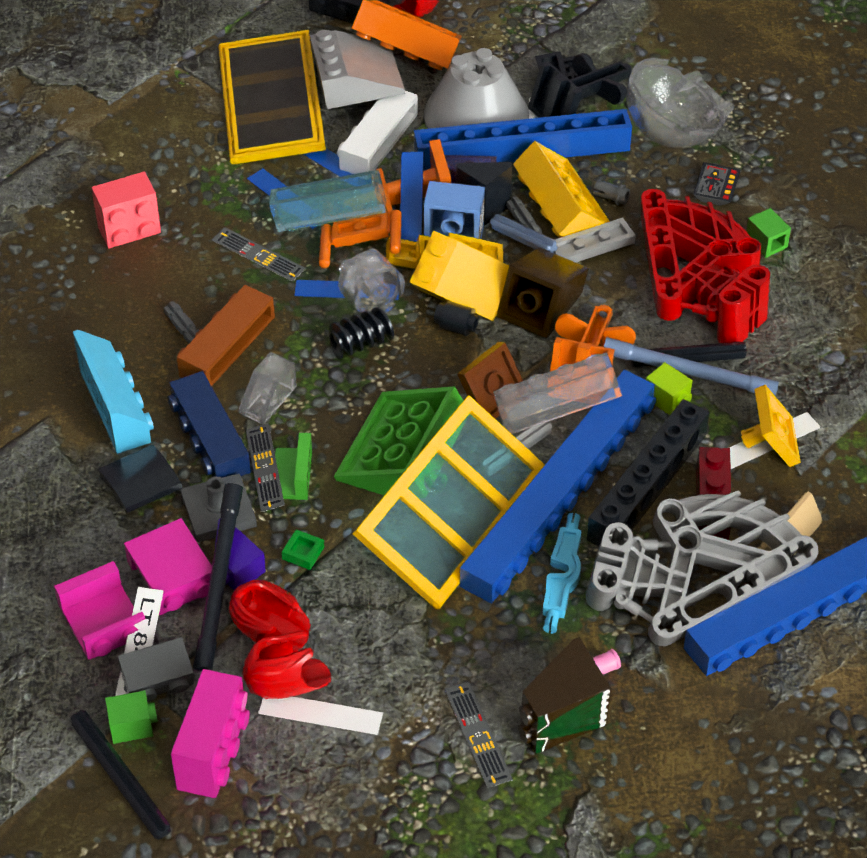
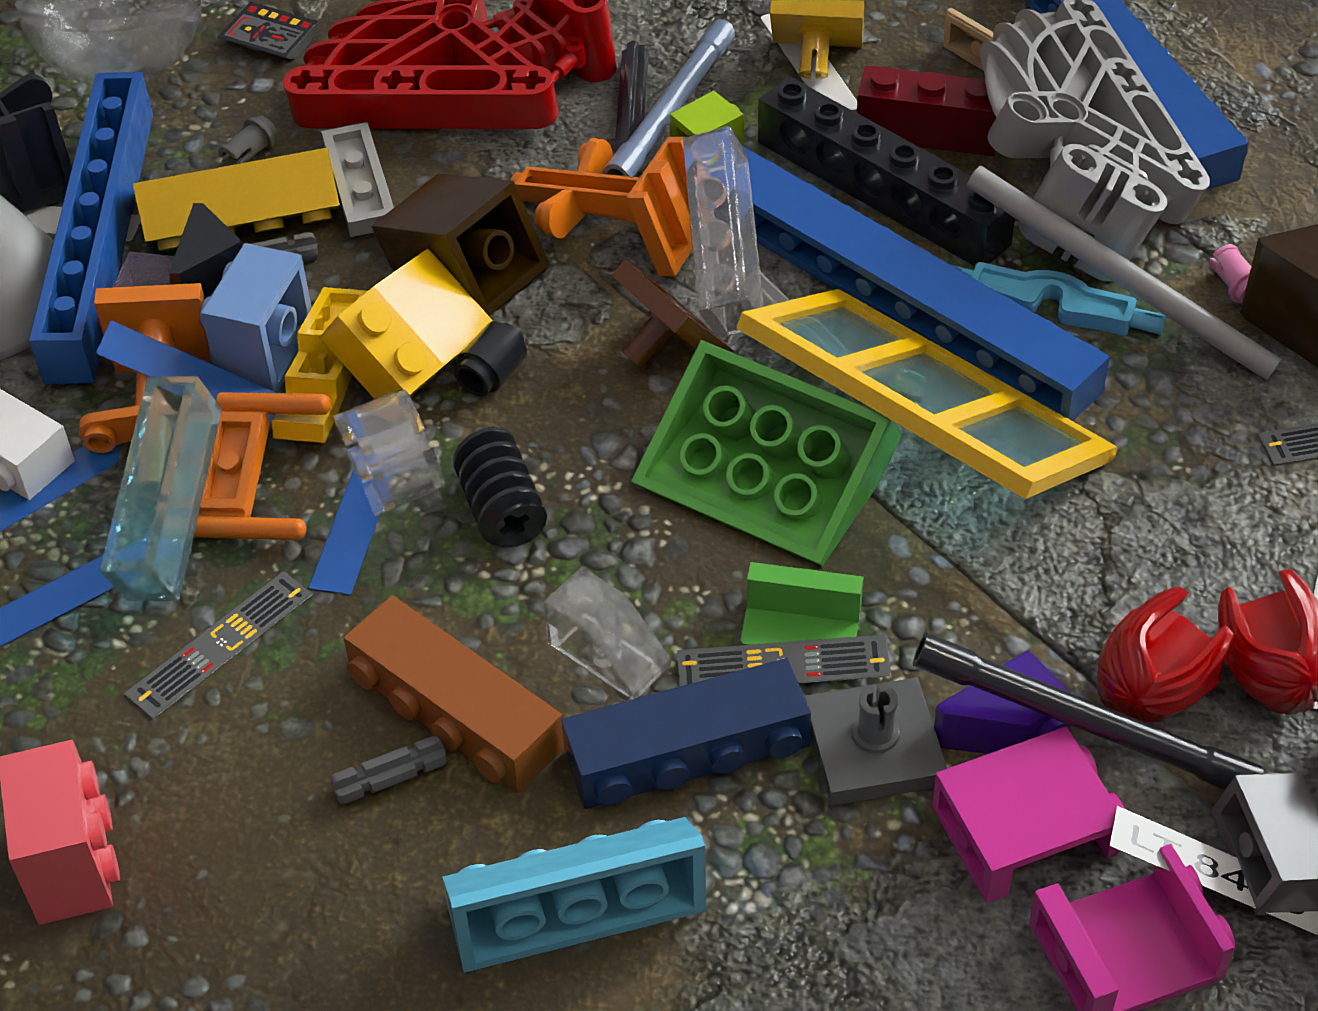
camera: 80 degrees left, 0 degrees up
black slope [98,445,183,513] -> none
green plate [282,529,325,570] -> none
sand blue axle [490,214,558,253] -> none
none -> light grey piece [967,165,1282,381]

